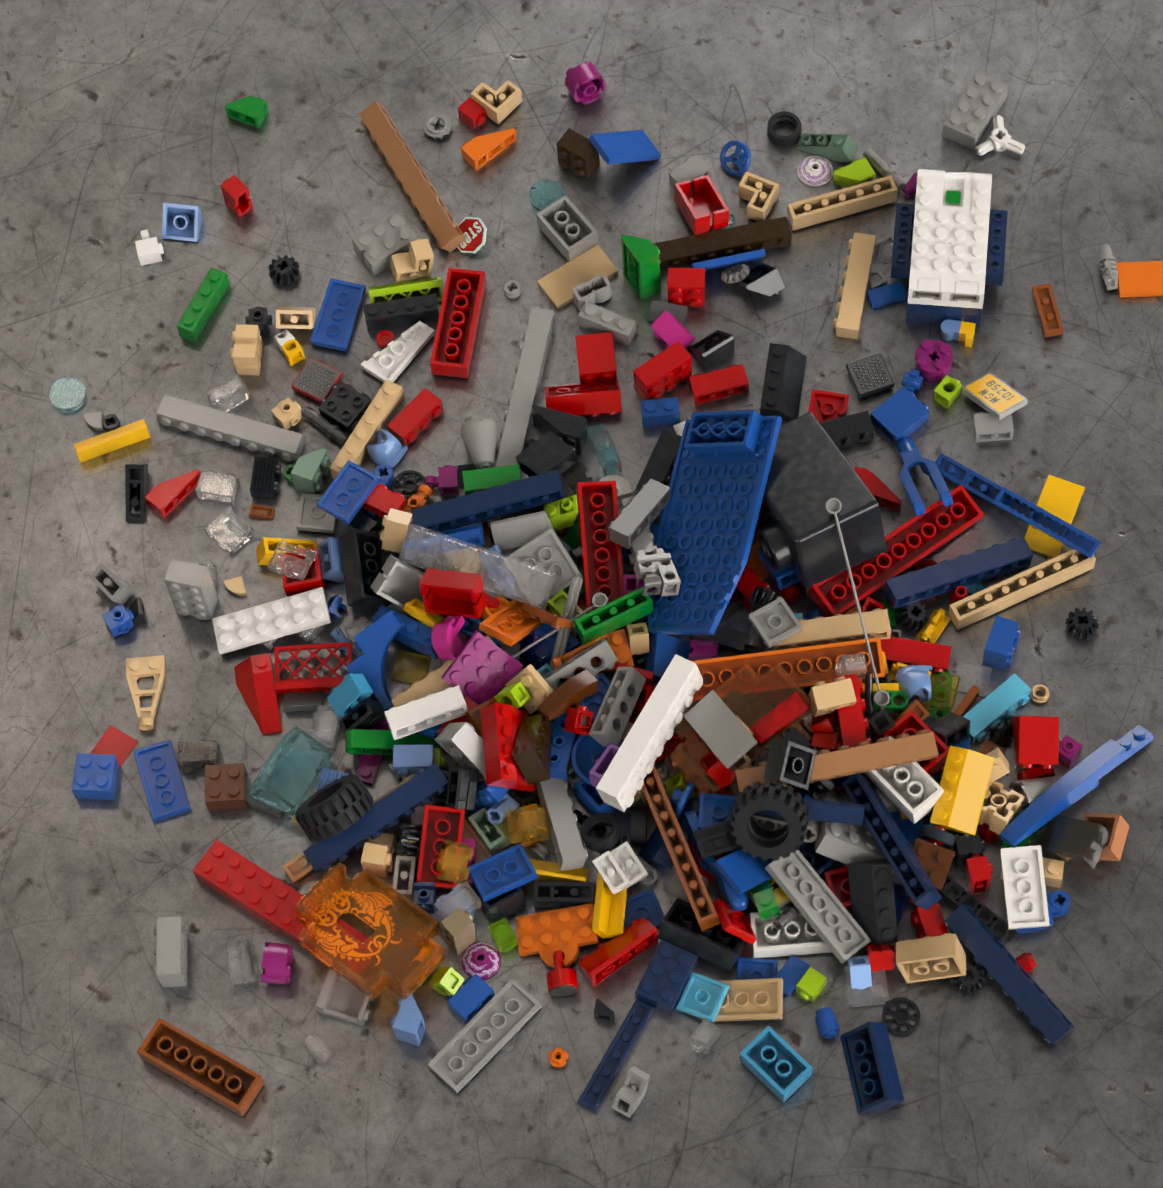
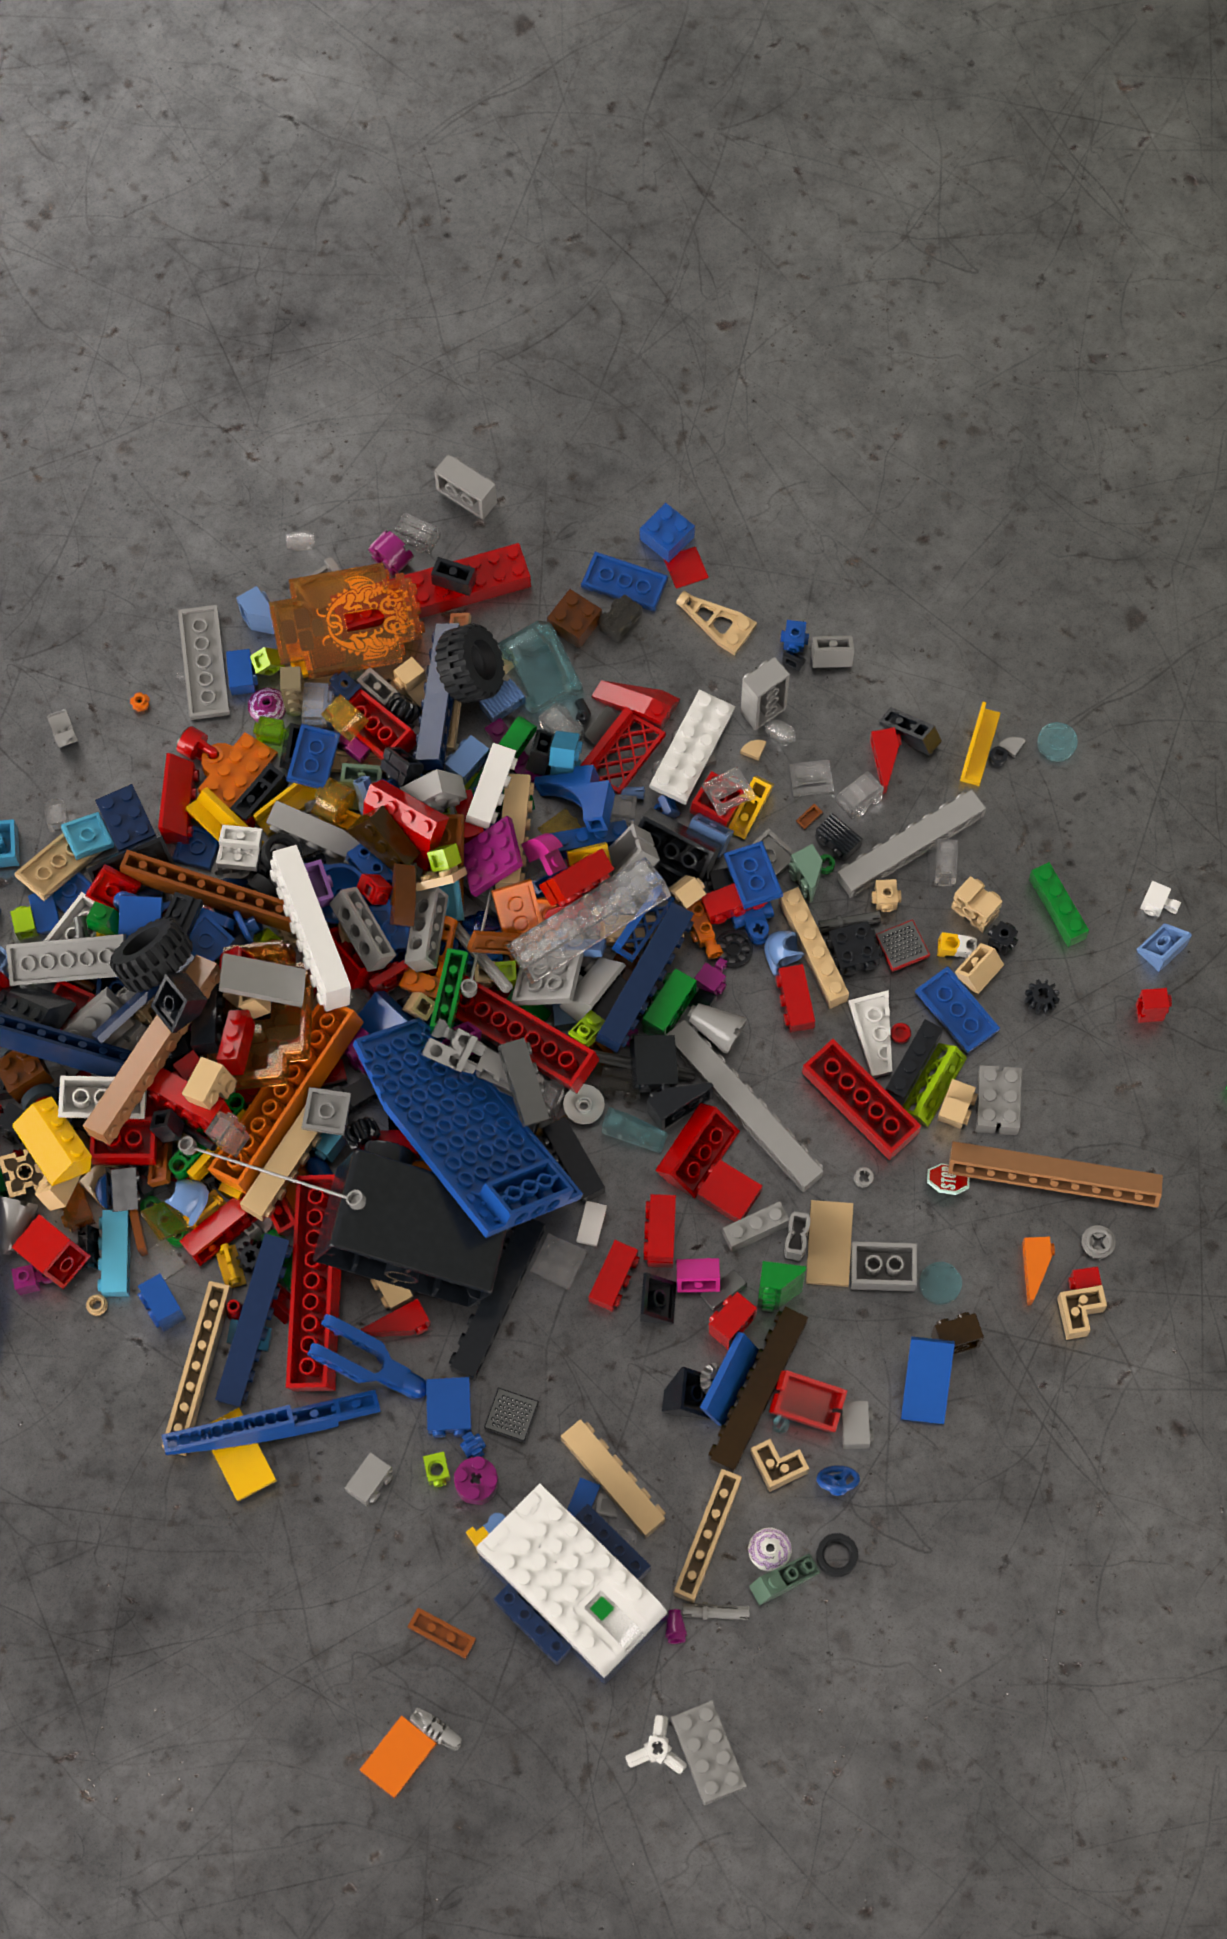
camera: 125 degrees right, 5 degrees up
dark orange brick [137,1018,265,1117] -> none
magenta brick [565,61,606,104] -> none
dark blue tile [577,999,655,1113] -> none
black slope [594,998,615,1022] -> none
blue brick [640,397,680,428] -> none
black slope [760,343,806,422] -> none
red plate [808,389,849,423] -> none
lime slope [833,157,876,187] -> none
tile [962,372,1028,420] -> none
black gear [1065,607,1099,641] -> none
none -> black brick [431,557,476,596]
none -> black arm [575,698,591,725]

